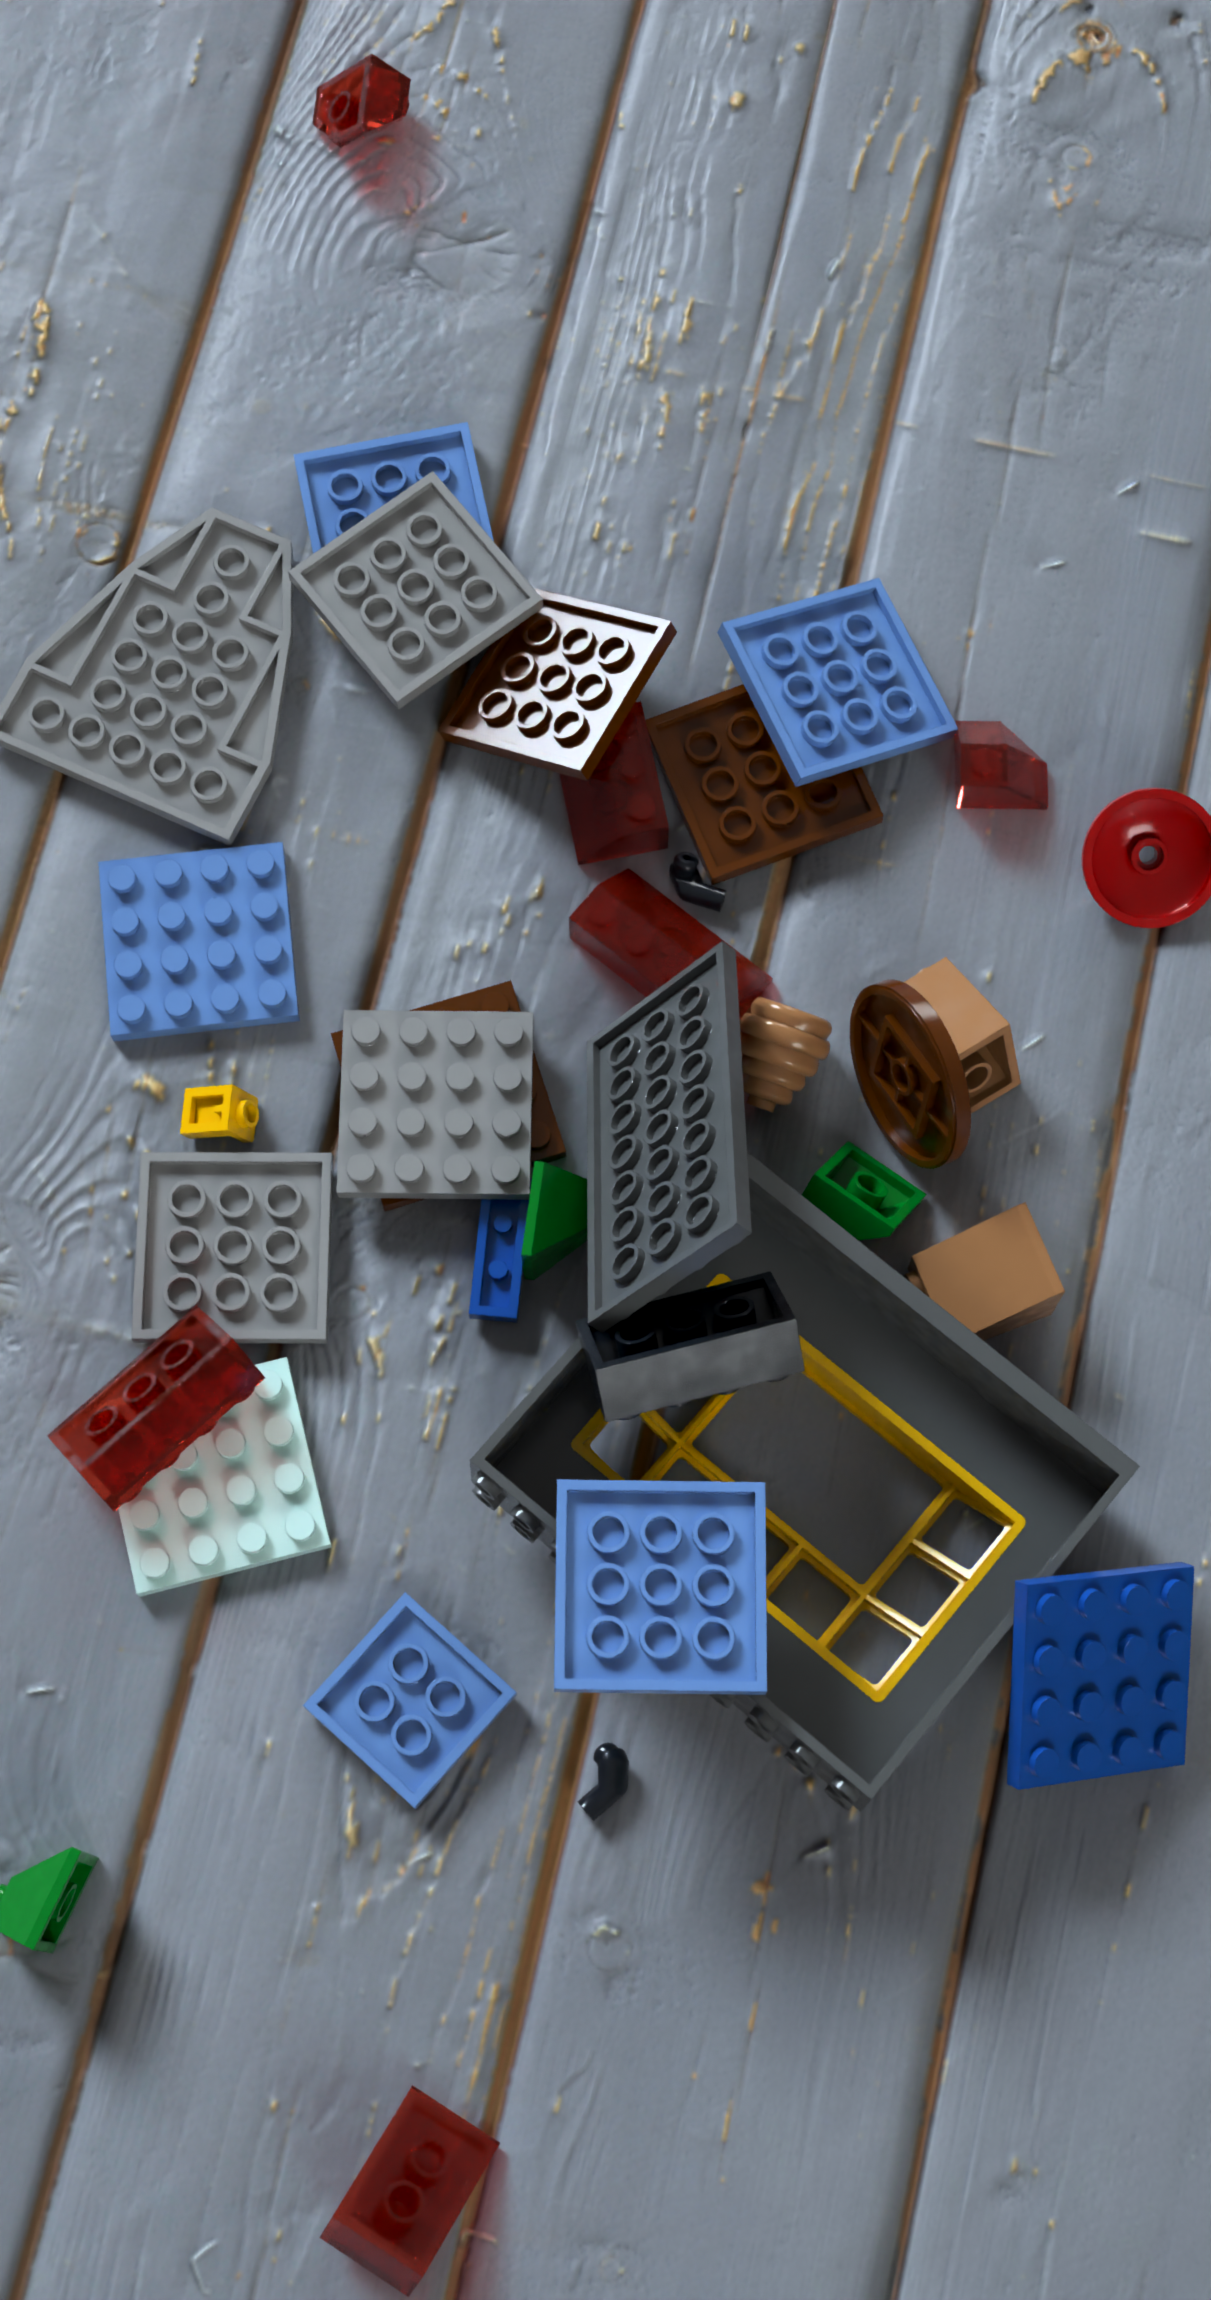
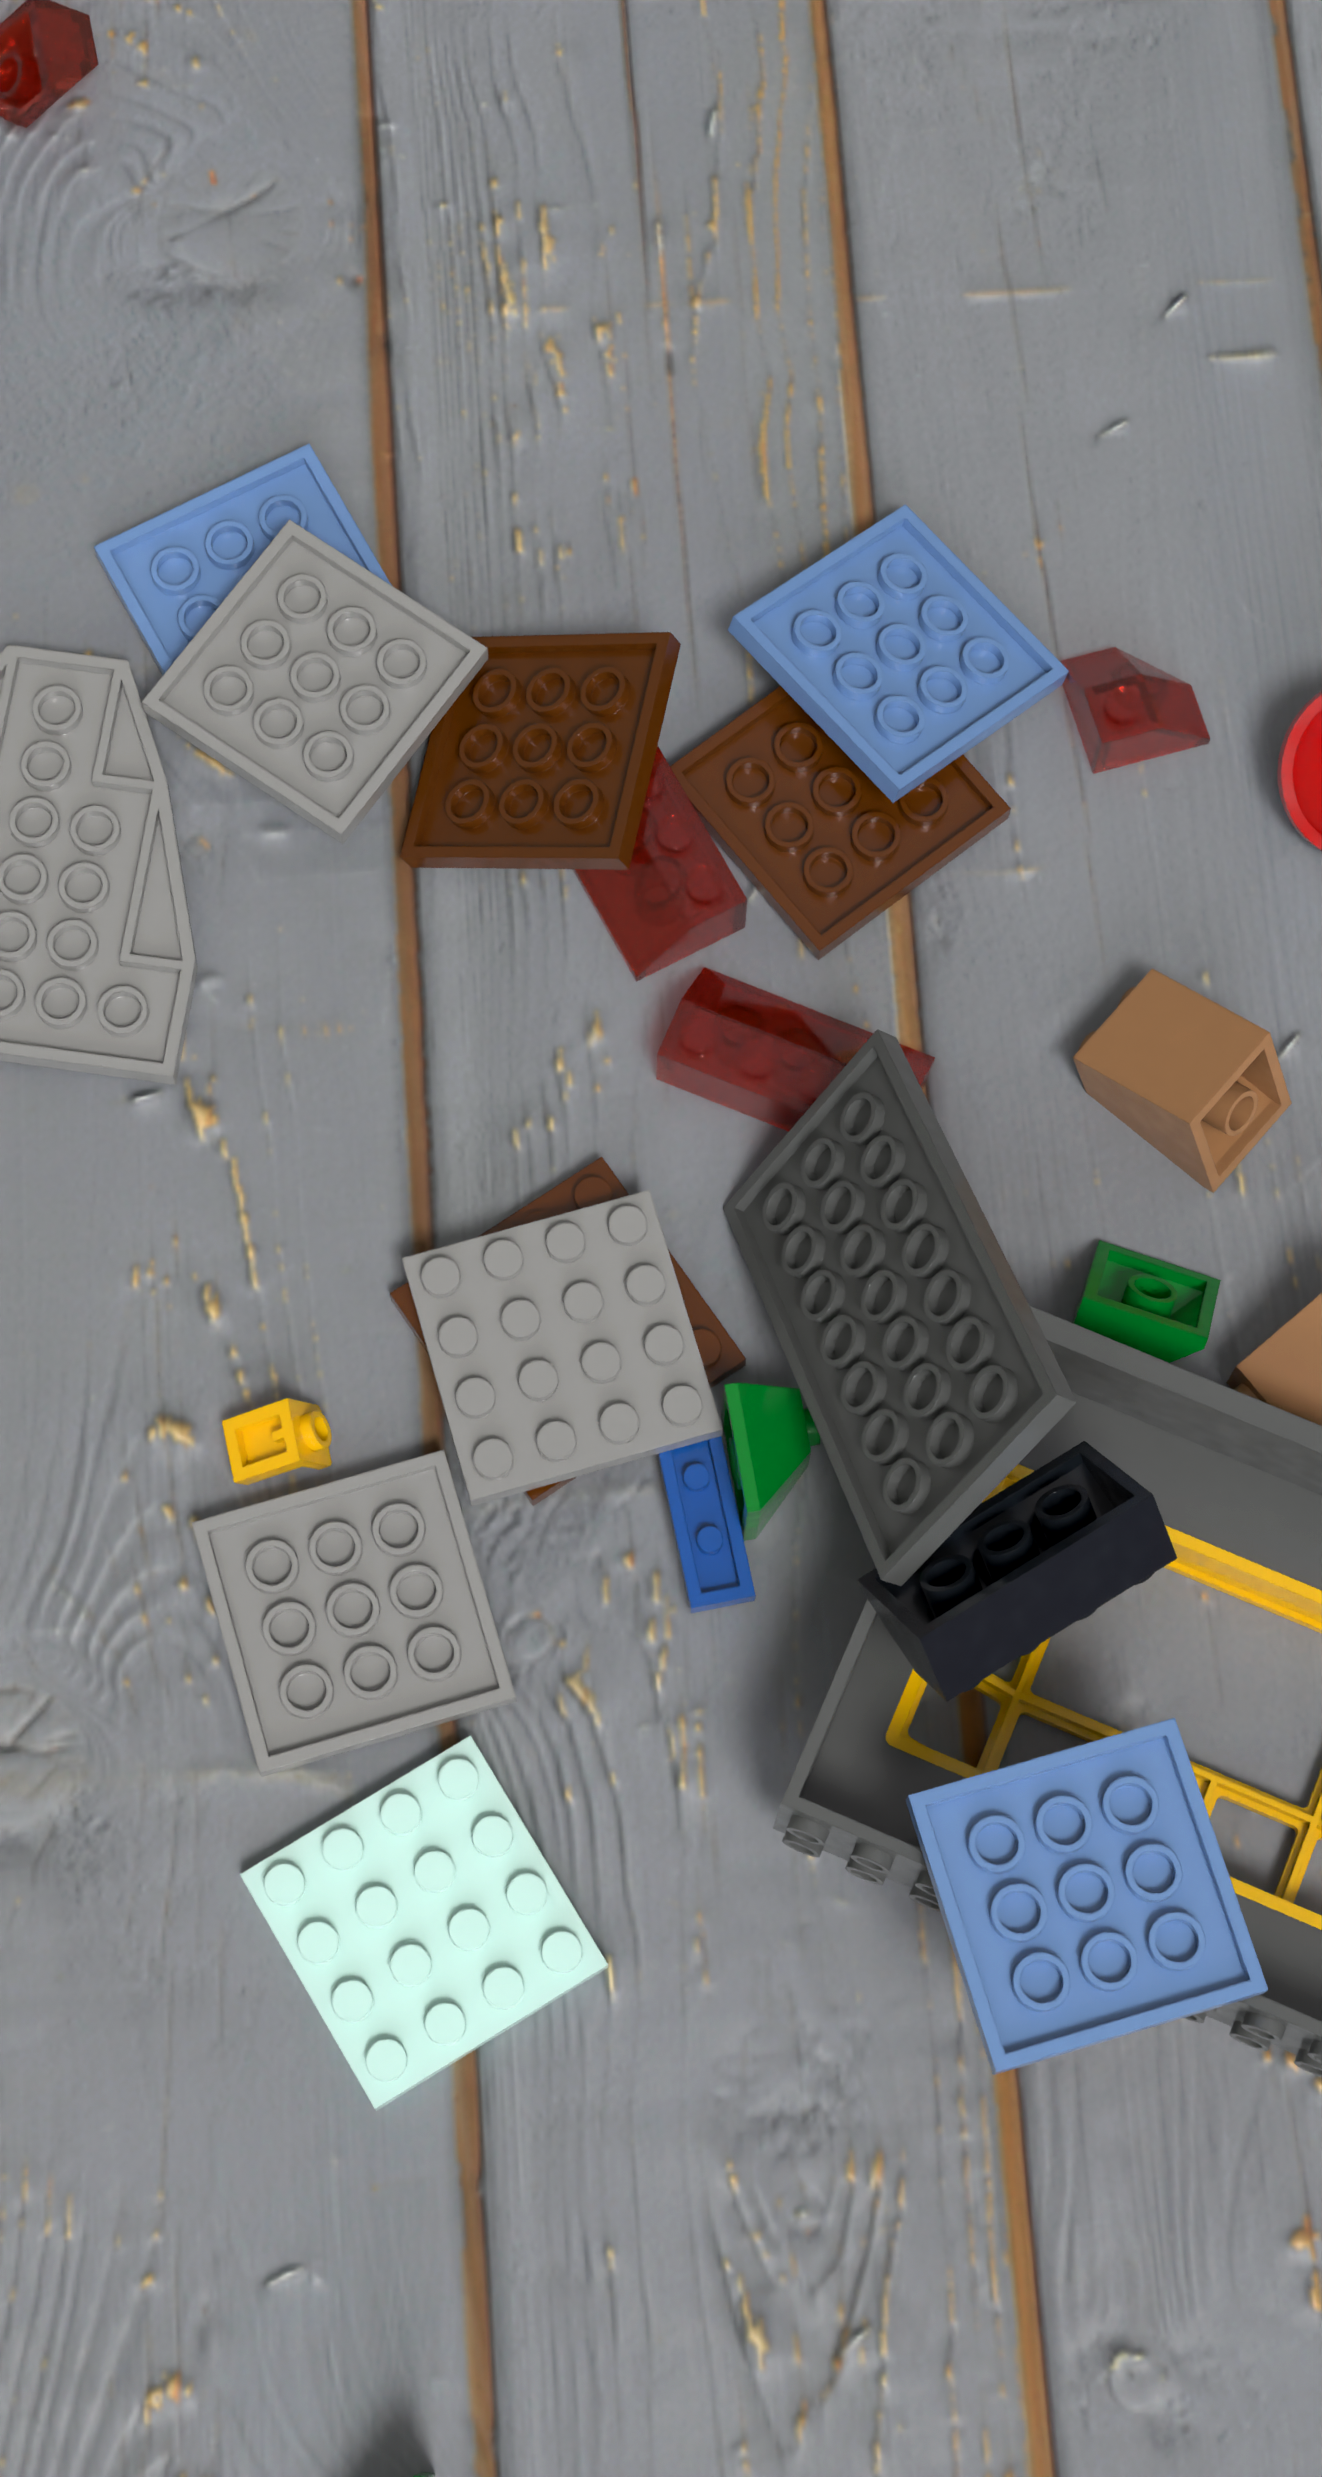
camera: 20 degrees left, 0 degrees up
clear red slope [47,1305,265,1512] -> none
medium blue plate [98,842,300,1041] -> none
medium blue plate [303,1592,517,1809] -> none
black arm [577,1742,629,1821] -> none
black arm [669,852,727,912] -> none
medium nougat piece [740,997,832,1112] -> none
reddish brown plate [850,979,971,1169] -> none

